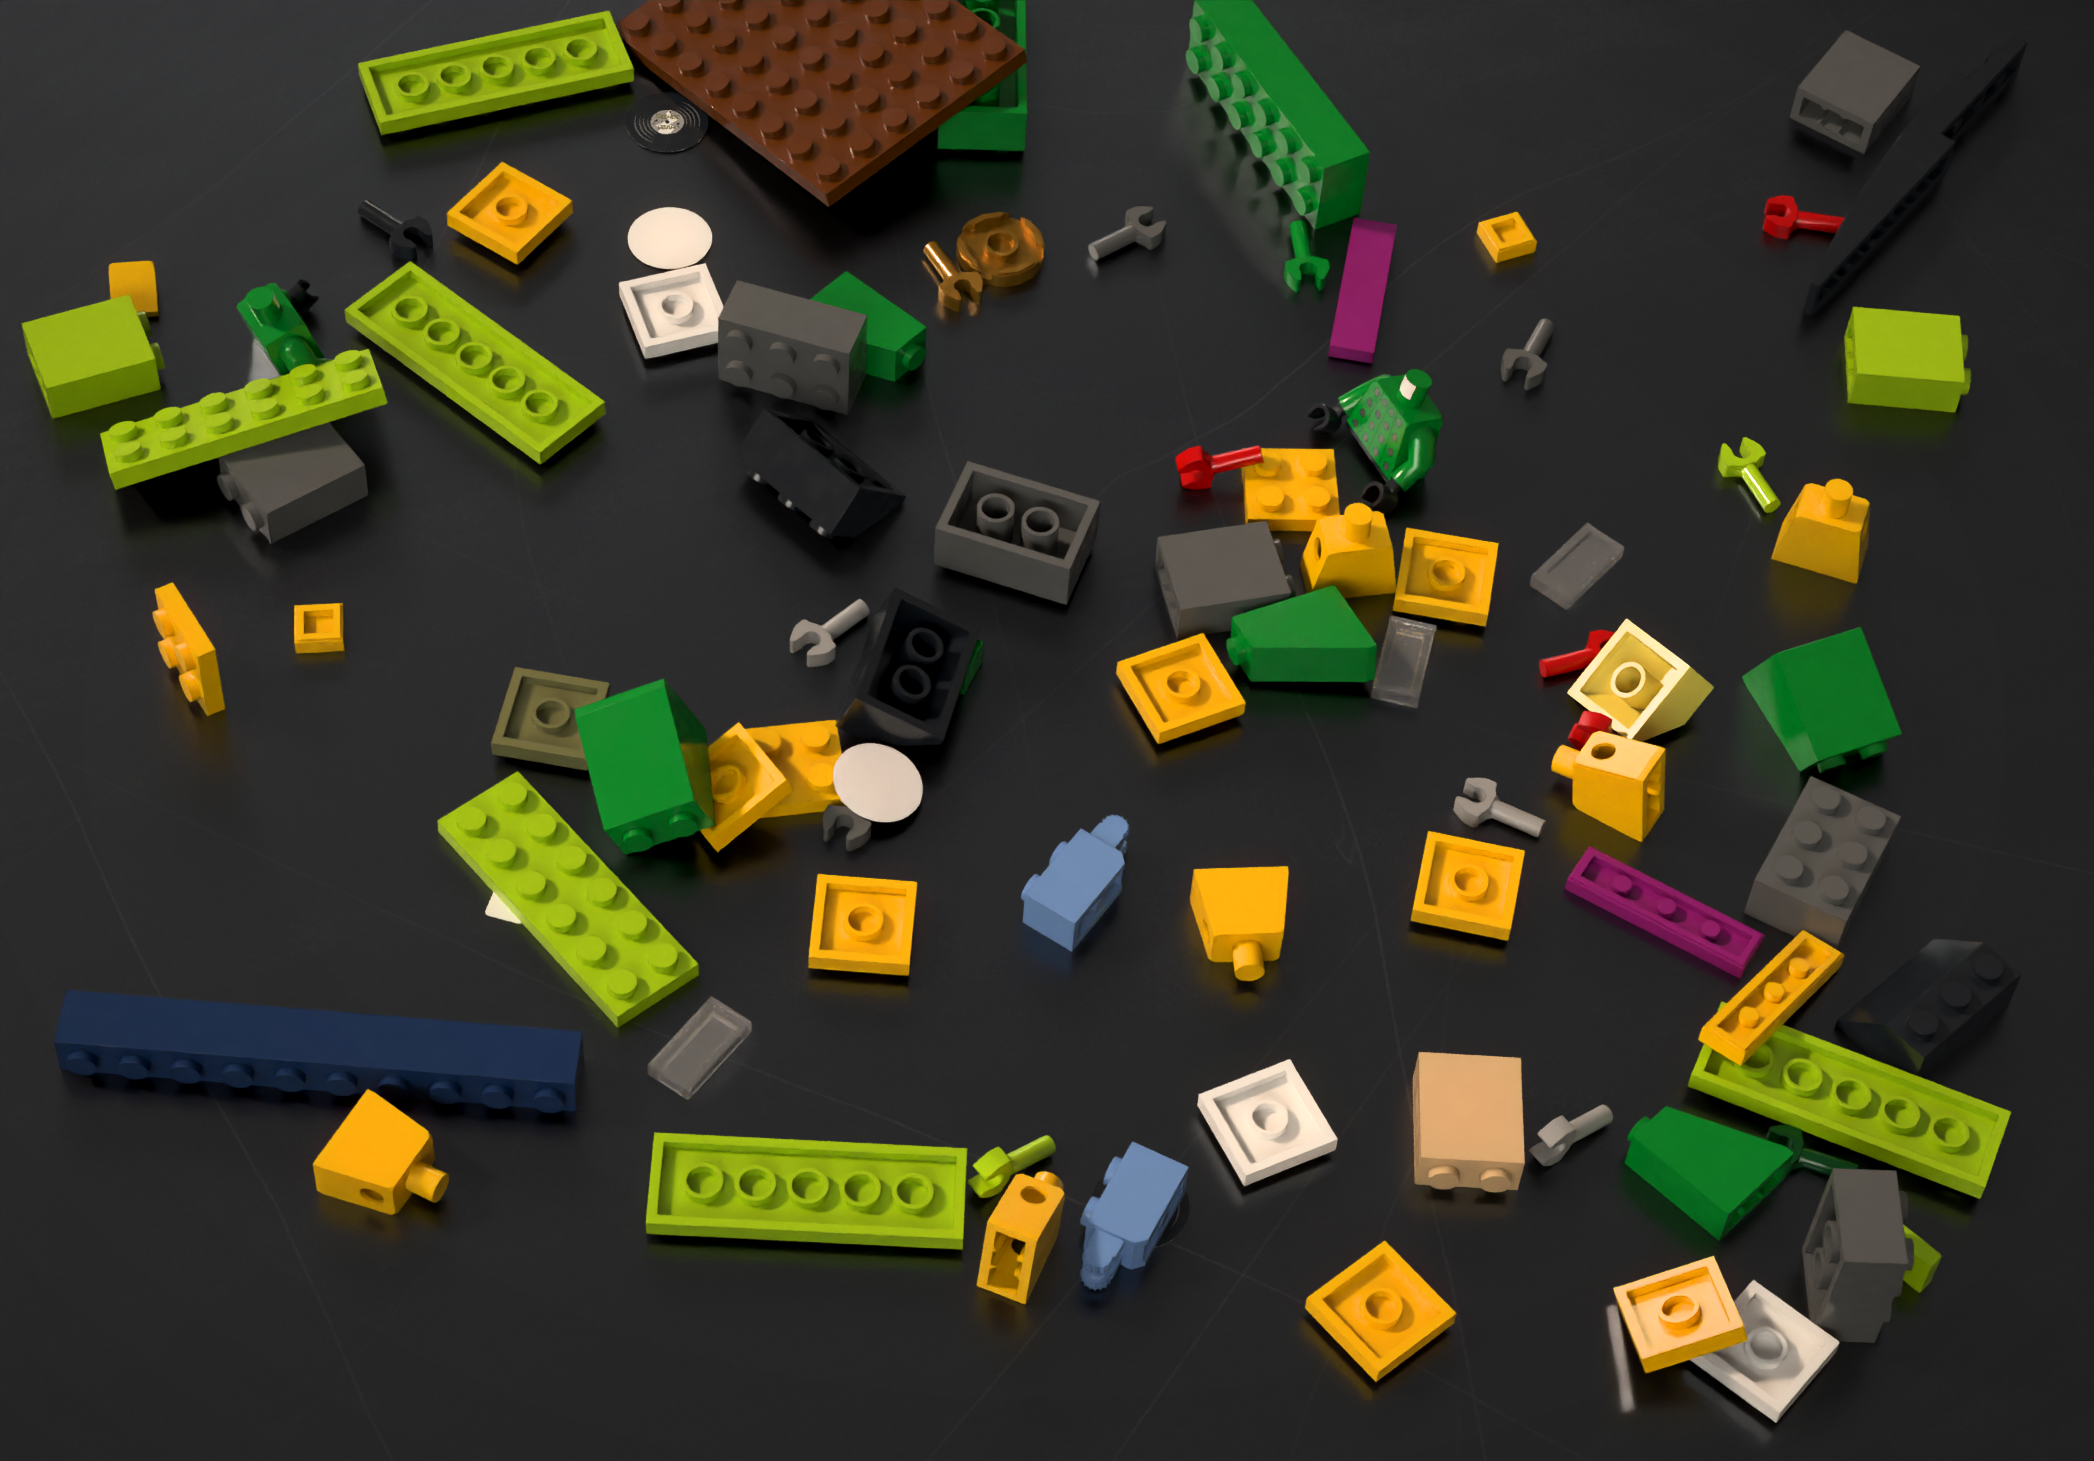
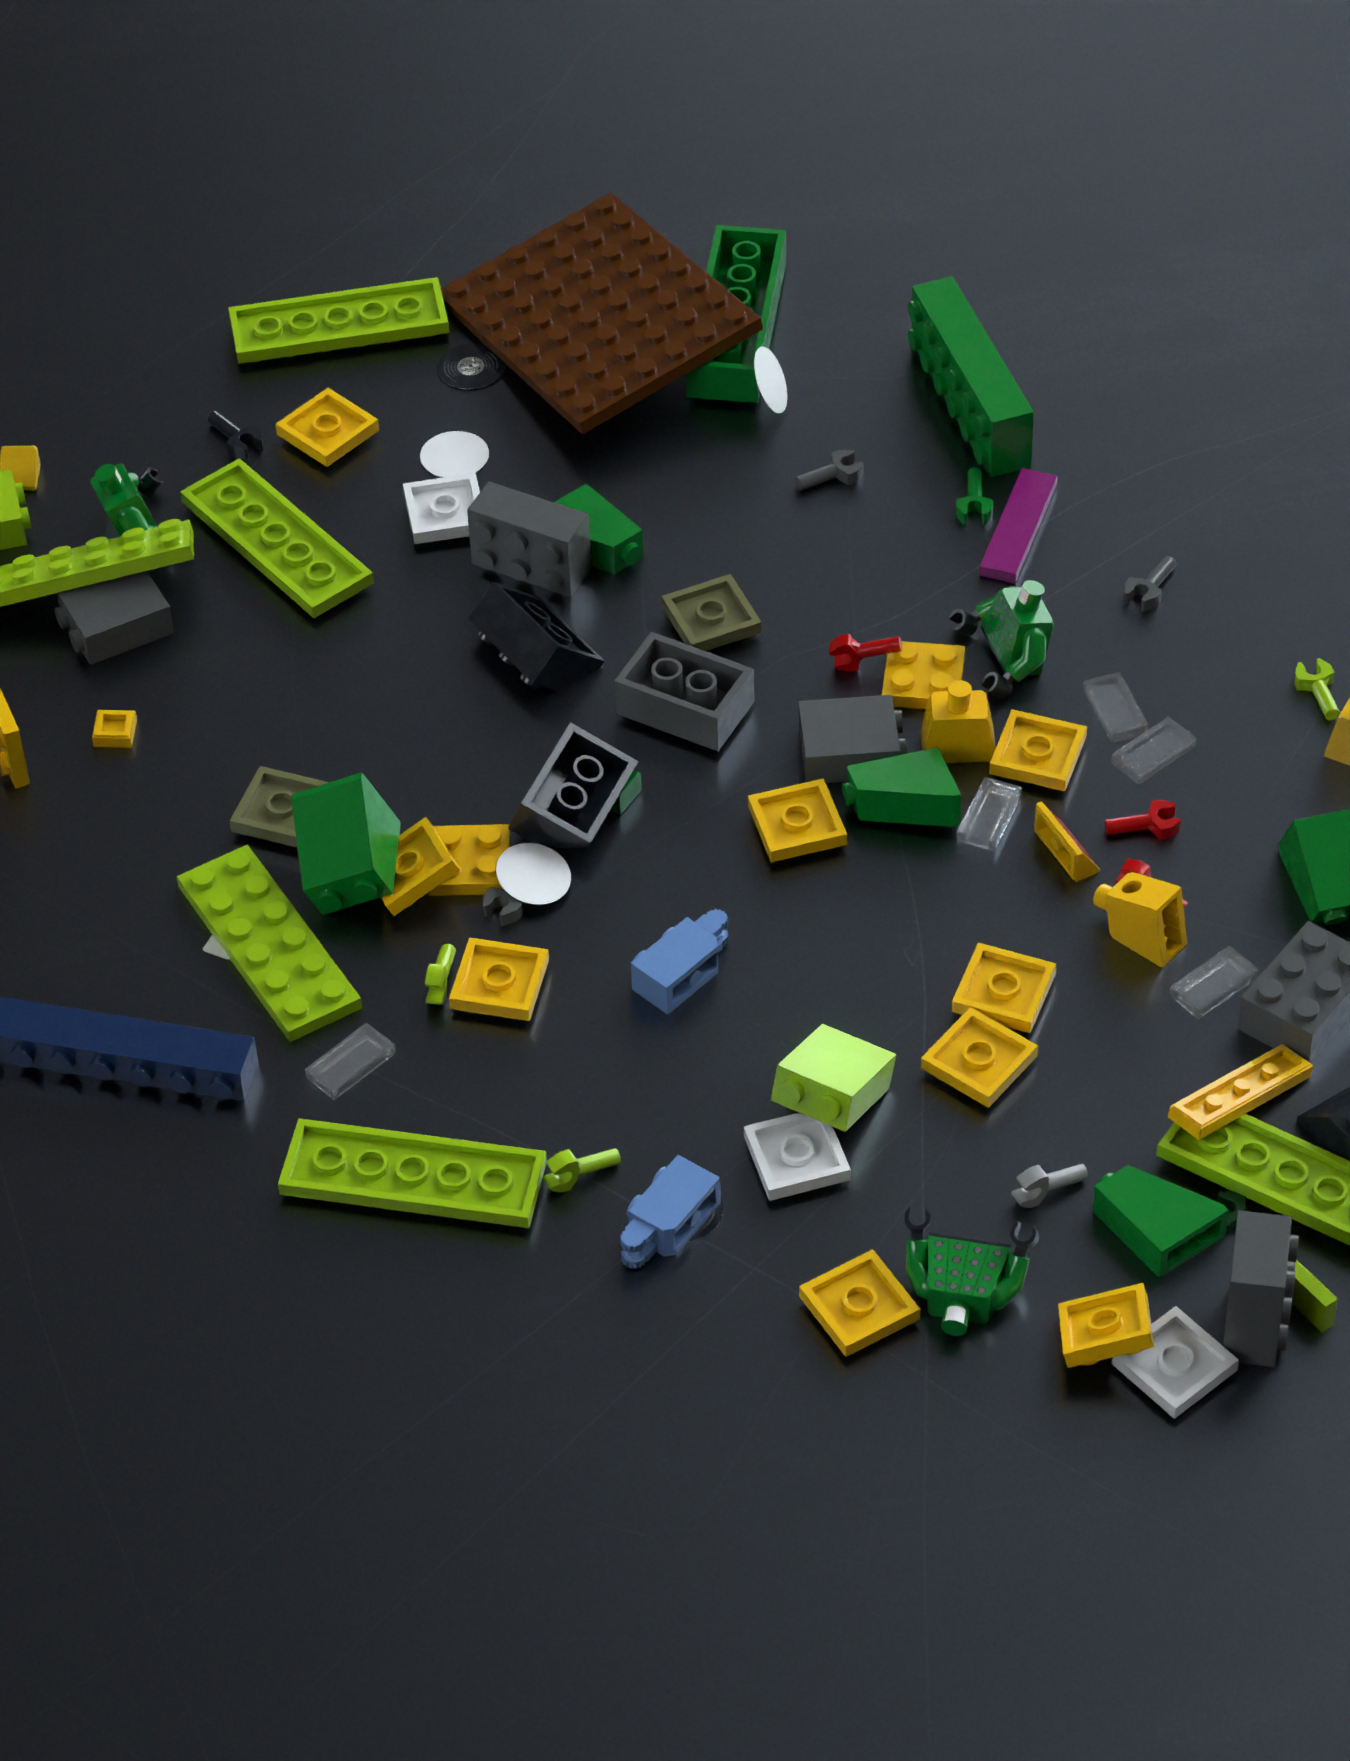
camera: 15 degrees right, 5 degrees down
yellow torso [313,1089,449,1215] -> none
light grey bar [790,599,870,667] -> none
pearl gold bar [923,241,983,312] -> none
pearl gold tile [956,212,1045,287] -> none
yellow torso [977,1171,1066,1305] -> none
yellow torso [1190,866,1289,981] -> none
tan brick [1413,1052,1525,1192] -> none
light grey bar [1453,778,1546,838] -> none
yellow tile [1477,212,1537,263] -> none
magenta tile [1565,846,1765,979] -> none
light yellow slope [1567,618,1714,742] -> none
none -> lime bar [425,944,456,1005]
none -> olive plate [661,574,762,651]
none -> white sticker [754,347,787,413]
none -> brick [771,1024,897,1132]
none -> green torso [904,1207,1039,1336]
none -> yellow plate [921,1007,1038,1108]
none -> yellow slope [1034,801,1100,882]
none -> clear tile [1083,672,1149,743]
none -> clear tile [1169,945,1258,1019]

